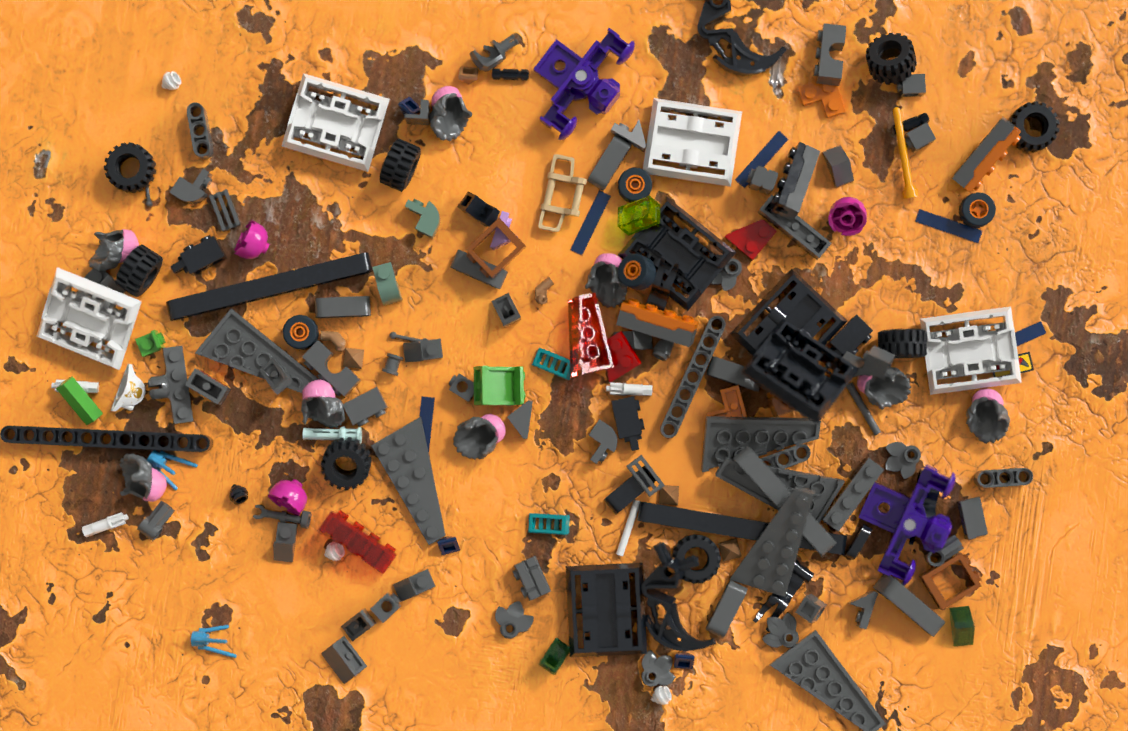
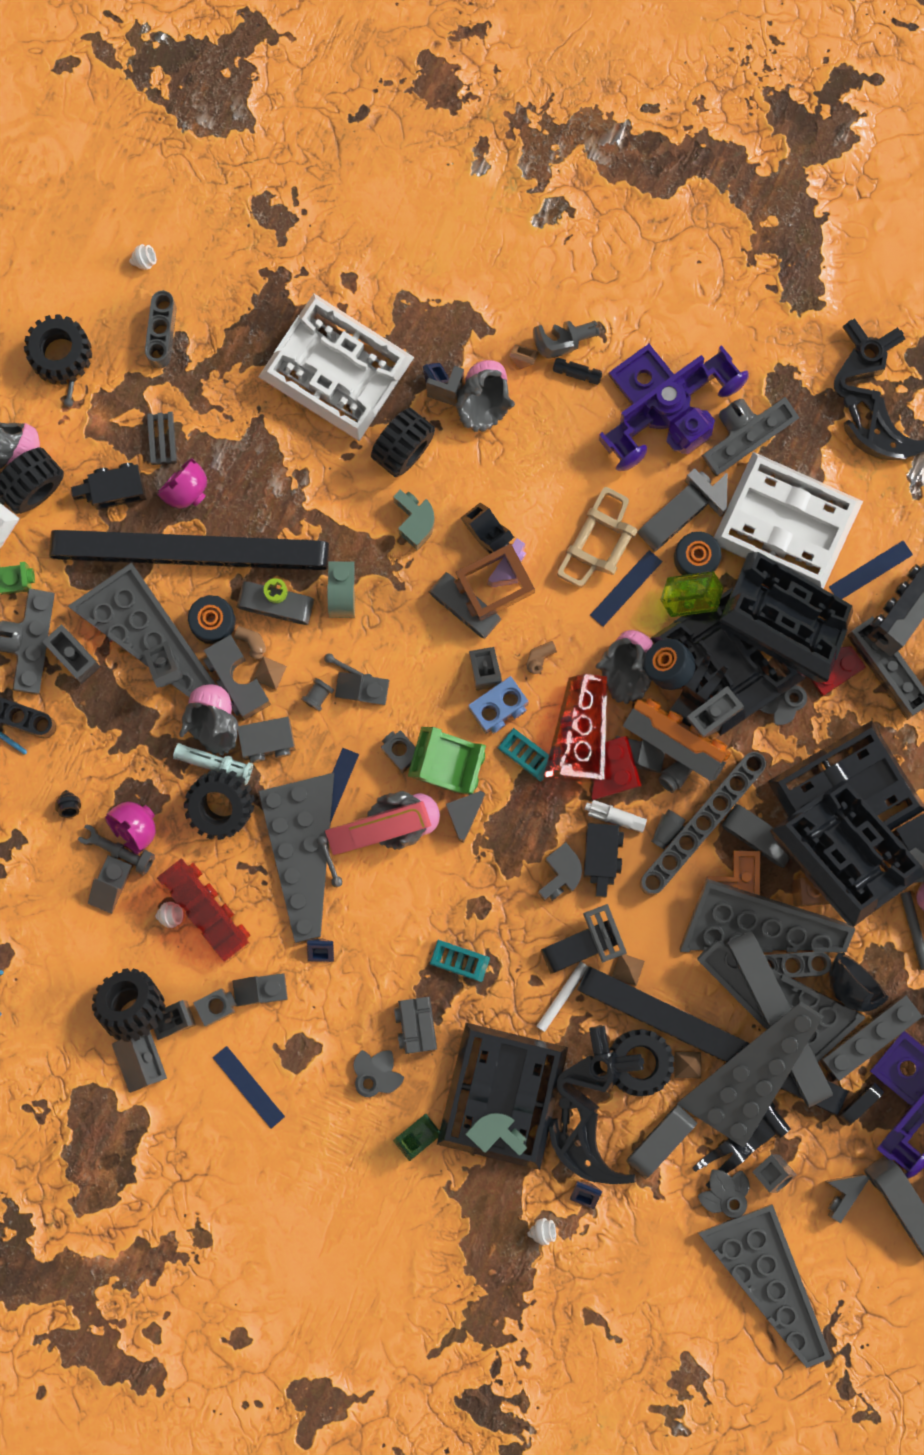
camera: 15 degrees right, 5 degrees down
dark grey brick [169,169,213,204] -> none
dark grey plate [641,650,676,687] -> none
dark grey brick [746,166,778,195] -> none
none -> black tyre [92,968,166,1042]
none -> dark blue sticker [213,1046,285,1129]
none -> lime bush [264,578,288,603]
none -> dark grey hinge [317,836,343,887]
none -> coral slope [325,801,432,855]
none -> sand green brick [466,1113,527,1155]
none -> medium blue brick [468,676,529,734]
none -> dark grey cone [651,809,686,850]
none -> dark grey slope [686,686,744,738]
none -> dark grey plate [701,397,800,476]
none -> black piece [719,552,853,682]
none -> black cylinder [829,952,889,1012]

